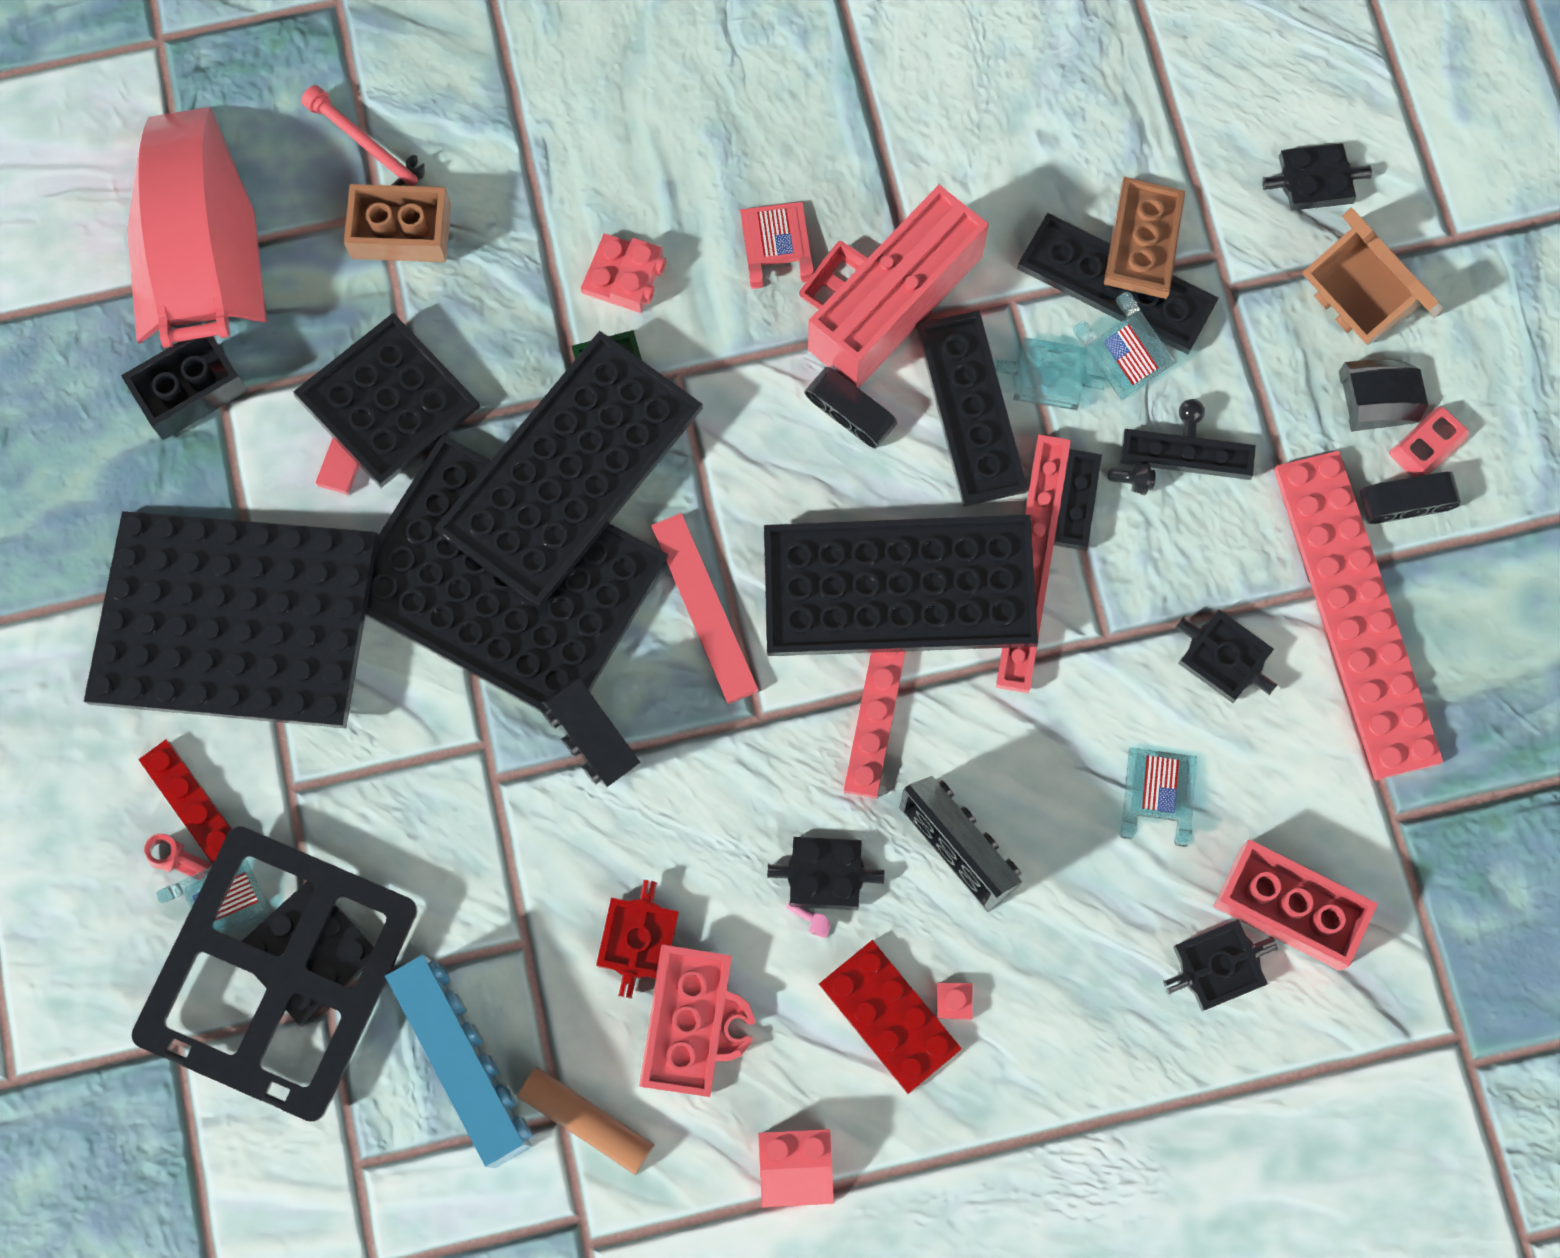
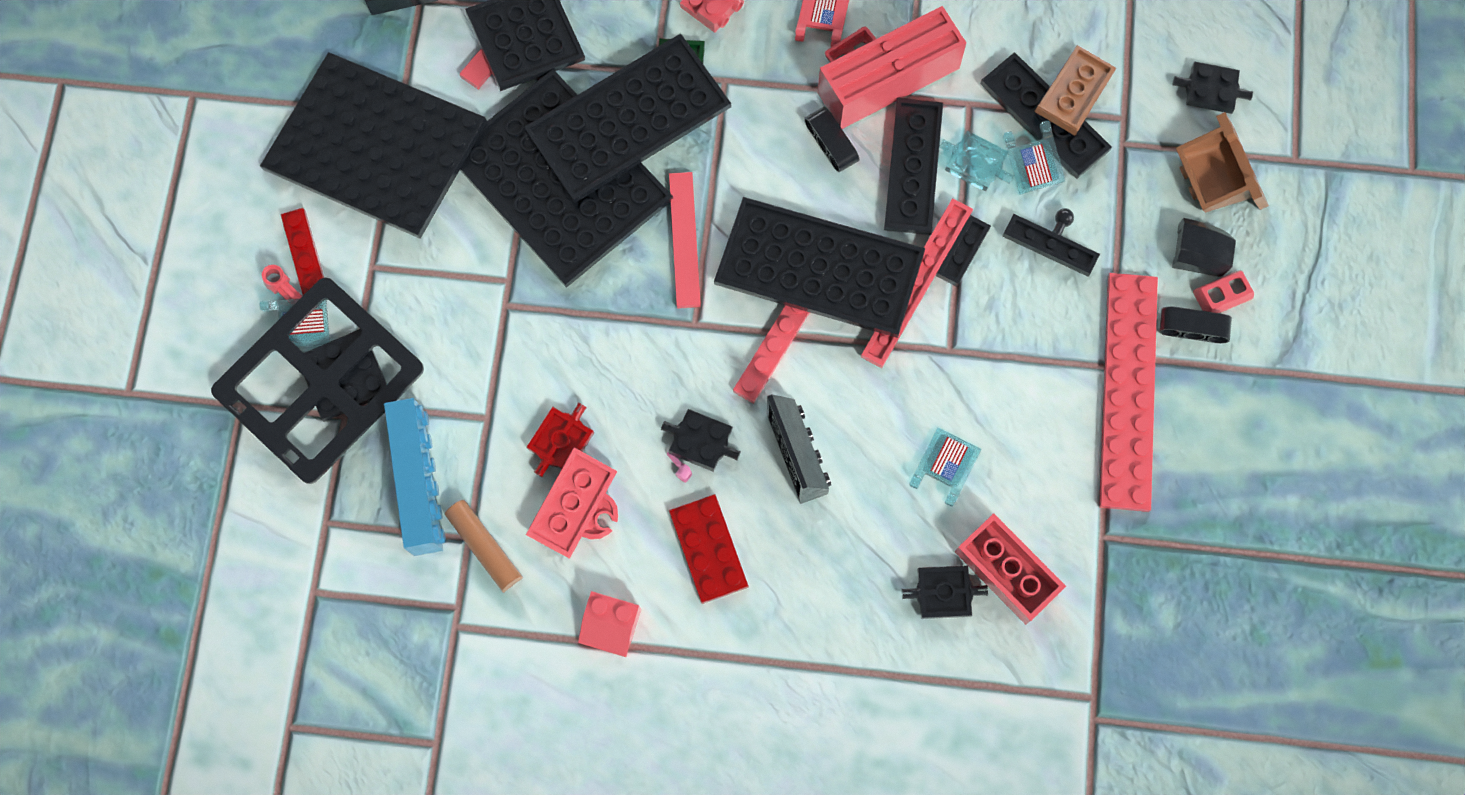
camera: 20 degrees right, 0 degrees up
black brick [541,678,641,787] -> none
coral plate [937,983,973,1020] -> none
black plate [1108,462,1156,495] -> none
black plate [1175,609,1278,703] -> none

